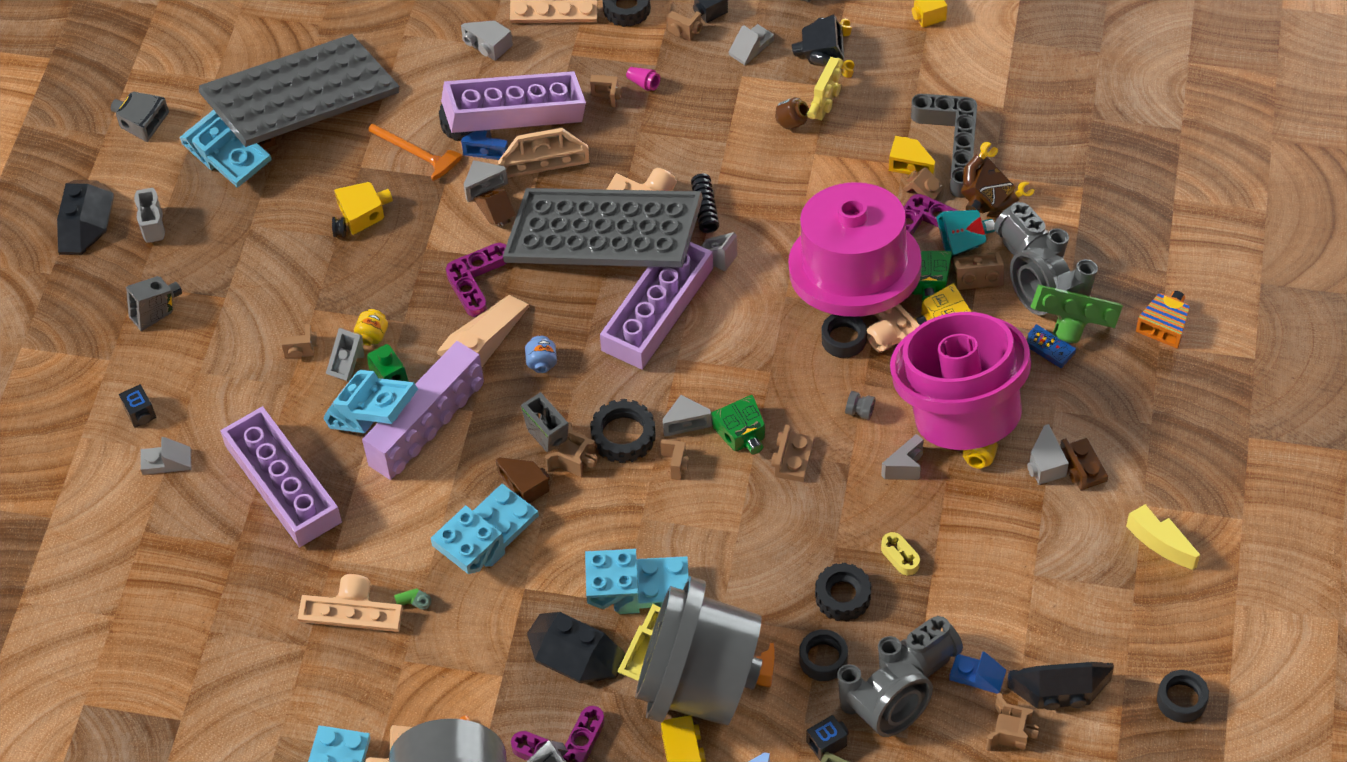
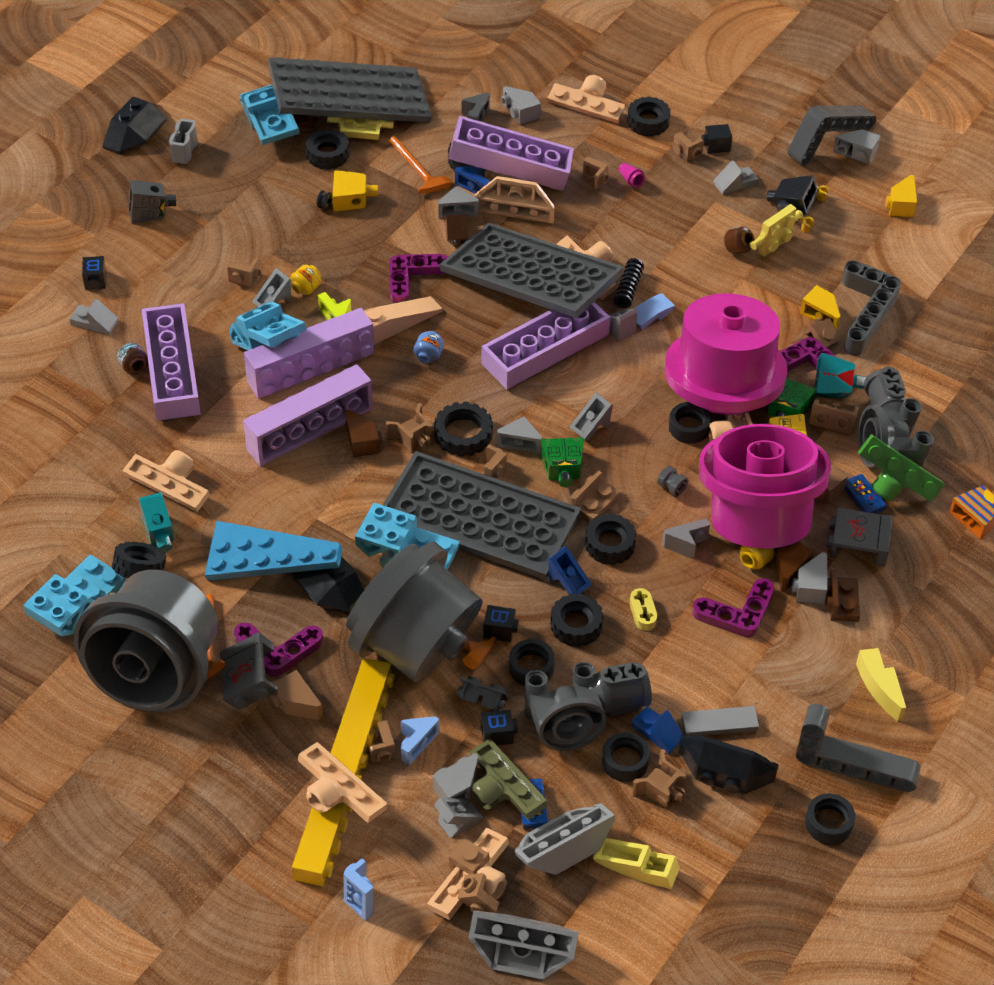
camera: 20 degrees right, 5 degrees down
dark grey torso [111,92,169,142] -> none
green torso [367,344,409,382] -> none
arm [394,589,431,609] -> none
medium azure piece [431,484,539,574] -> none
dark grey torso [521,392,569,452] -> none
reddish brown torso [961,142,1035,214] -> none
none -> black tyre [112,542,166,578]
none -> reddish brown head [117,343,148,375]
none -> teal torso [139,492,174,552]
none -> dark azure wing [205,521,343,581]
none -> lavender brick [243,364,373,466]
none -> black tyre [306,129,349,170]
none -> neon yellow slope [318,292,351,320]
none -> light yellow plate [327,116,394,140]
none -> dark grey plate [383,451,581,580]
none -> dark grey hinge [457,676,509,711]
none -> dark grey slope [462,93,490,122]
none -> black brick [483,605,519,642]
none -> blue slope [548,546,592,594]
none -> light grey slope [570,392,613,441]
none -> black tyre [585,514,636,565]
none -> black tyre [602,732,650,782]
none -> light blue slope [634,293,676,330]
none -> light grey tile [681,706,759,737]
none -> magenta beam [692,578,774,637]
none -> reddish brown slope [775,541,814,593]
none -> dark grey beam [796,704,921,792]
none -> dark grey panel [827,507,893,566]

